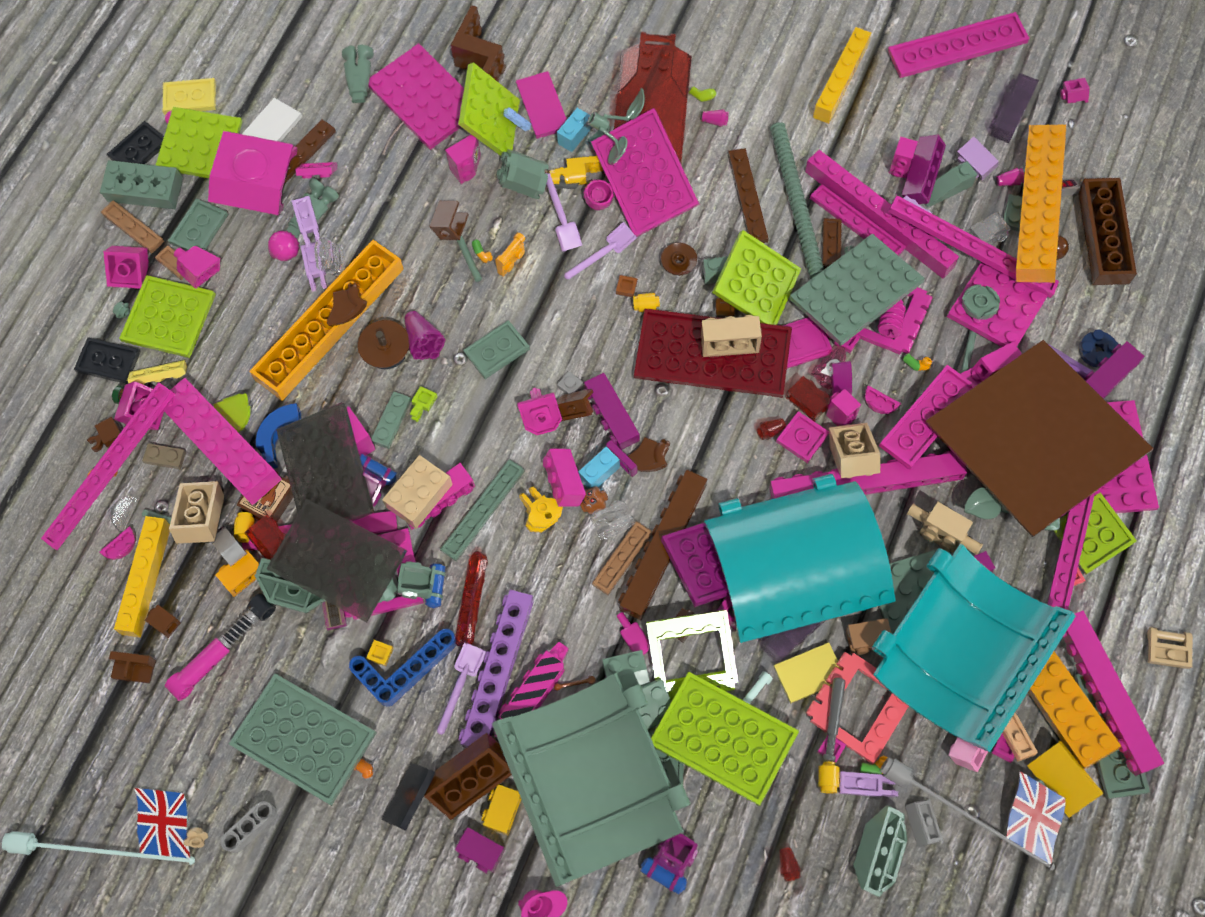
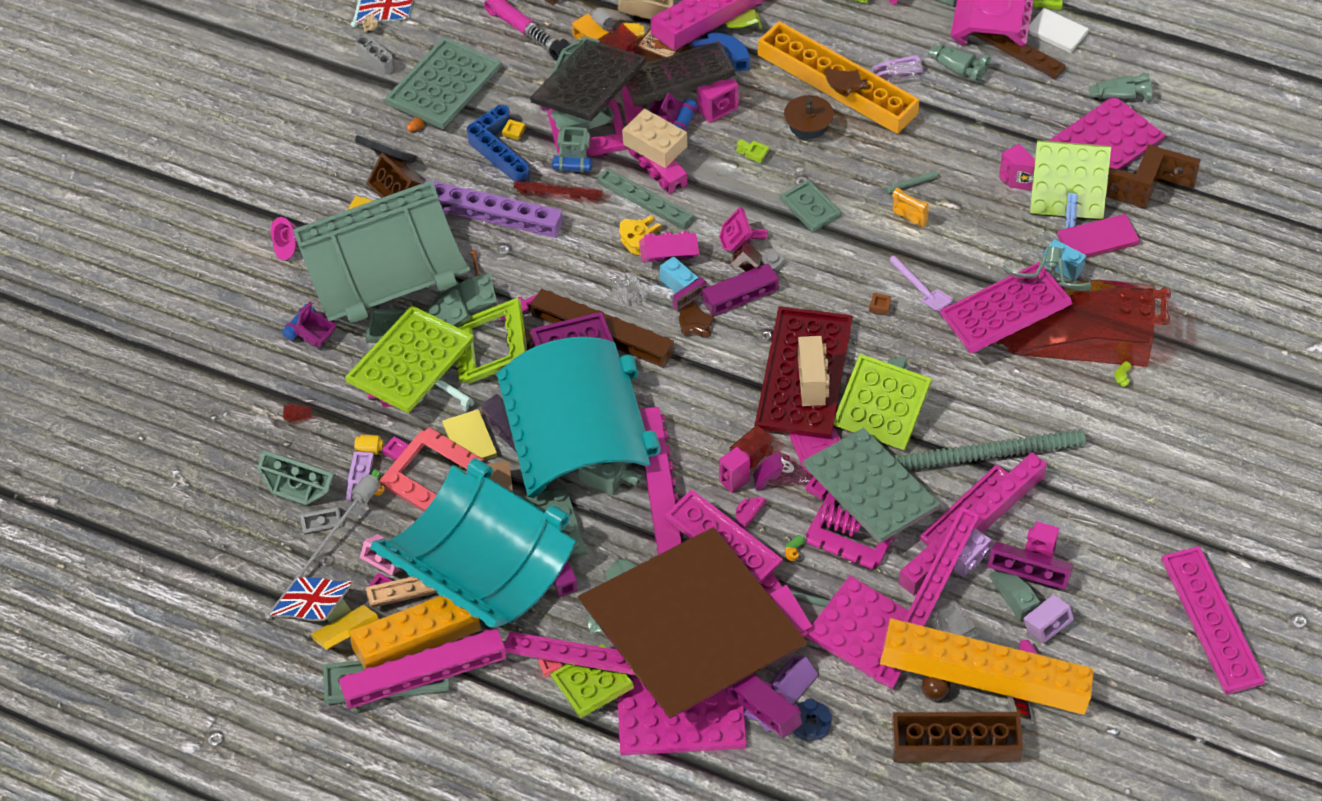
camera: 90 degrees right, 15 degrees down
dark pink hair [268,230,299,261] -> none
lavender hinge [292,196,322,247] -> none
dark pink plate [296,162,338,179] -> none
sand green plate [371,392,412,449] -> none
magenta cone [405,311,445,360] -> none
piece [429,200,469,240] -> none
lavender piece [437,643,486,735] -> none
magenta piece [455,827,506,874] -> none
arm [472,240,493,263] -> none
dark pink hinge [495,642,569,736] -> none
sand green brick [496,149,549,200] -> none
yellow plate [545,156,603,189] -> none
lavender piece [546,173,582,252] -> none
dark orange head [580,486,609,514] -> none
dark pink hair [584,180,614,211] -> none
medium nougat tile [592,521,652,595] -> none
yellow brick [633,293,660,312] -> none
reddish brown dish [661,243,697,276] -> none
dark pink cone [702,109,729,127] -> none
reddish brown plate [728,148,769,243] -> none
clear red cone [756,418,786,440] -> none
dark pink plate [776,411,829,463] -> none
yellow brick [813,27,871,124] -> none
reddish brown tile [822,218,842,269] -> none
dark grey piece [823,678,845,761] -> none
tan brick [829,423,880,478] -> none
tan brick [907,502,983,555] -> none
sand green tile [962,285,1000,320] -> none
clear purple brick [989,73,1039,143] -> none
dark pink brick [1061,78,1090,104] -> none
tan plate [1147,627,1193,669] -> none

